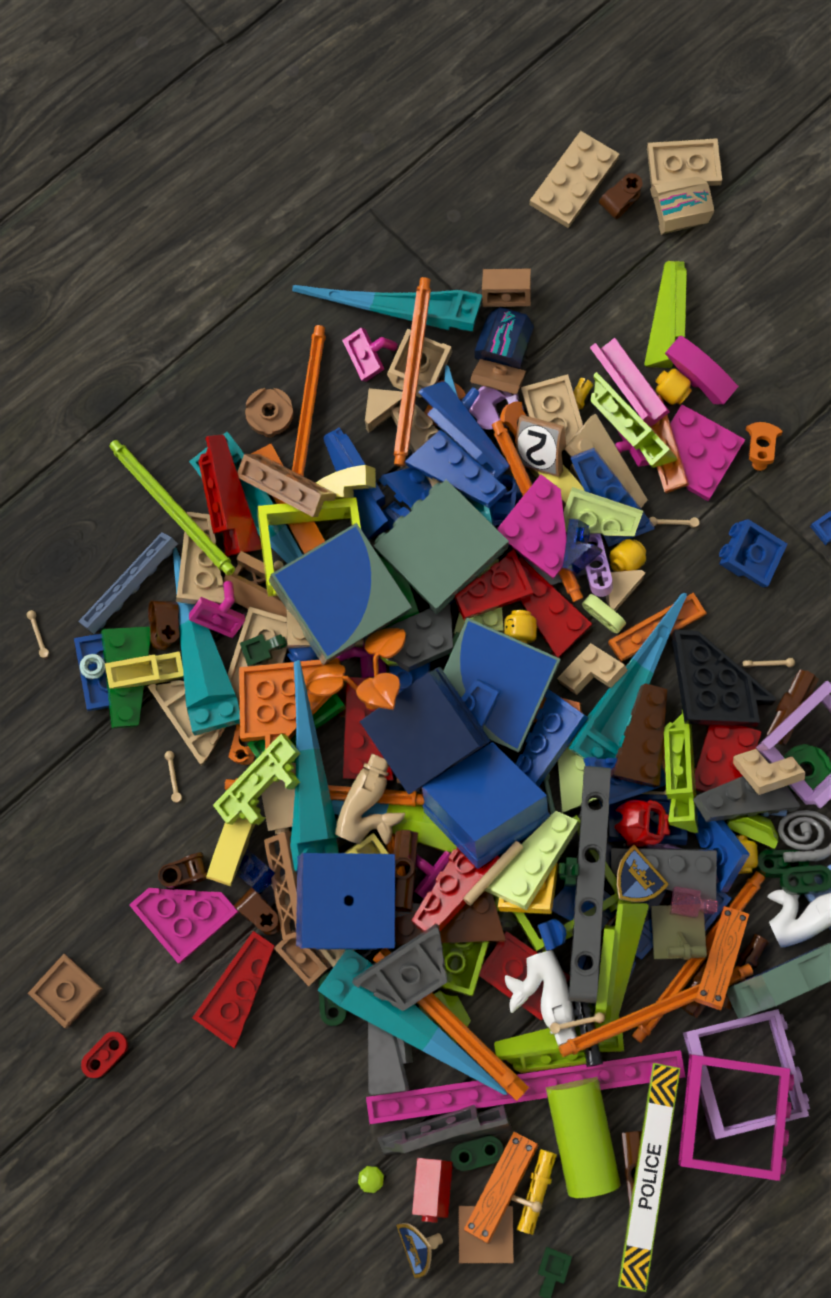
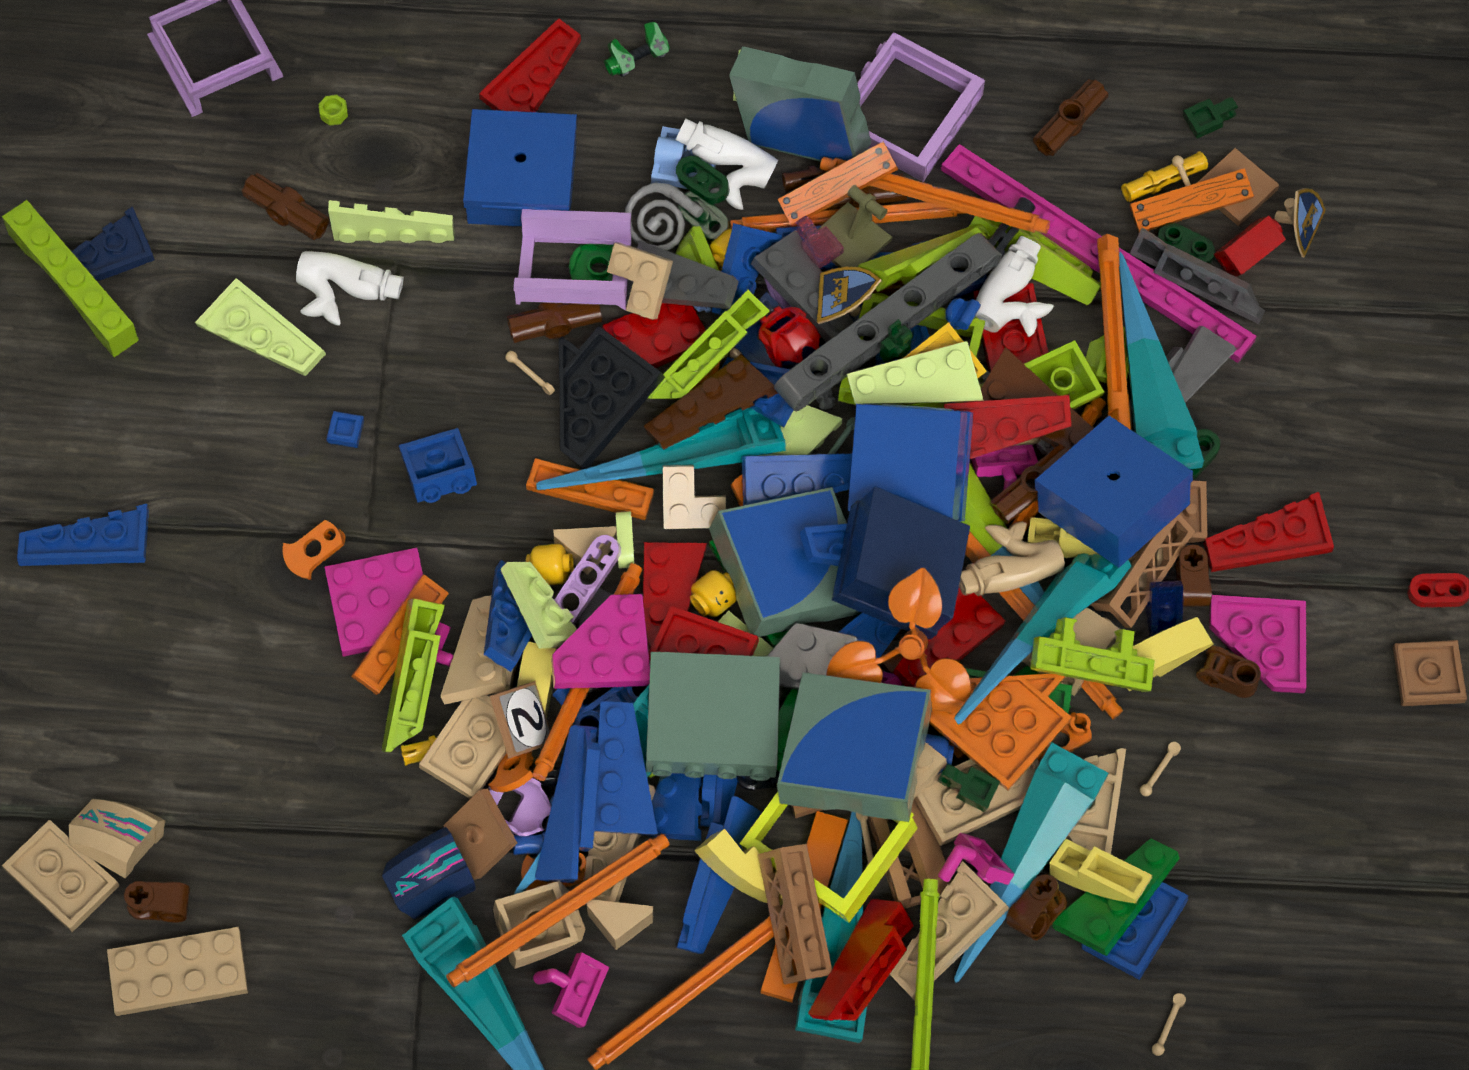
camera: 140 degrees left, 10 degrees down
sand blue plate [78,532,178,634] -> none
light aqua plate [80,654,105,679] -> none
medium nougat plate [245,388,294,438] -> none
dark grey wing [352,923,447,1011] -> none
lime tile [358,1166,384,1193] -> none
tan bar [463,841,523,906] -> none
medium nougat brick [482,269,531,307] -> none
lime brick [545,1077,621,1198] -> none
tan hinge [550,1012,605,1033] -> none
clear blue slope [562,519,603,574] -> none
fence [590,338,670,427] -> none
tile [618,1063,680,1292] -> none
lime wedge [644,261,687,368] -> none
tan hinge [649,517,699,528] -> none
yellow head [655,369,692,405] -> none
dark pink slope [665,336,738,404] -> none
dark pink window [678,1054,794,1181] -> none

